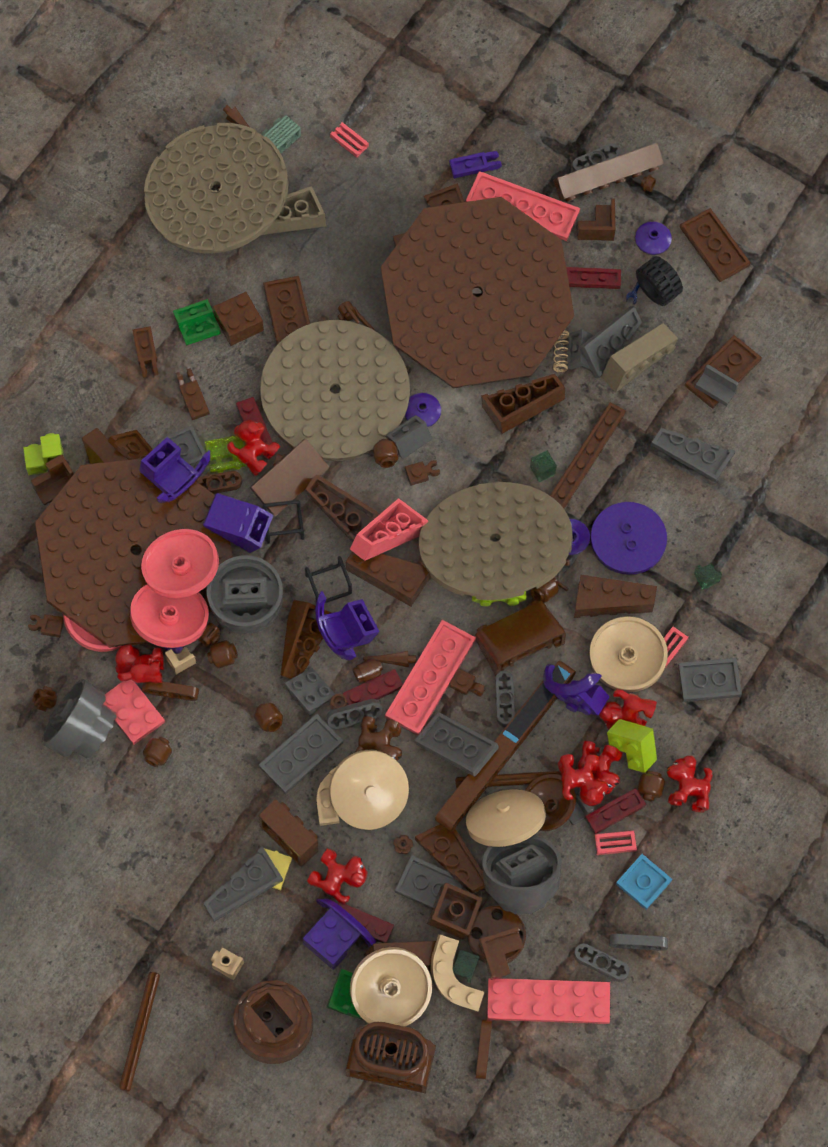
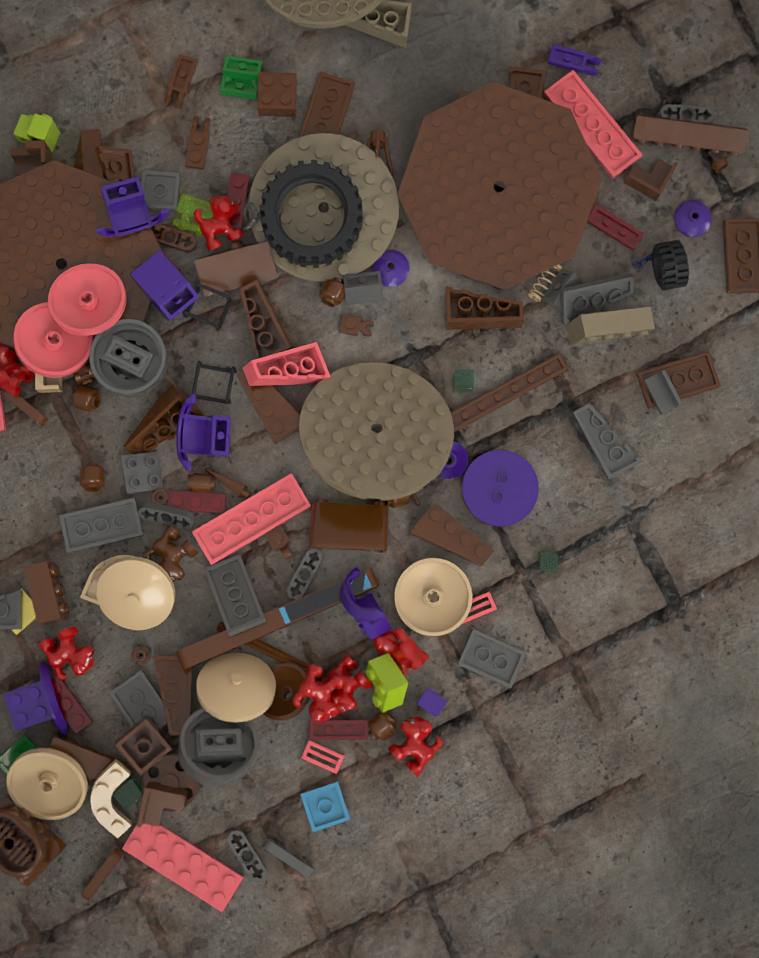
camera: 25 degrees right, 15 degrees up
none -> dark grey piece [242,202,261,231]
none -> black tyre [260,160,363,268]
none -> dark purple panel [417,688,447,717]

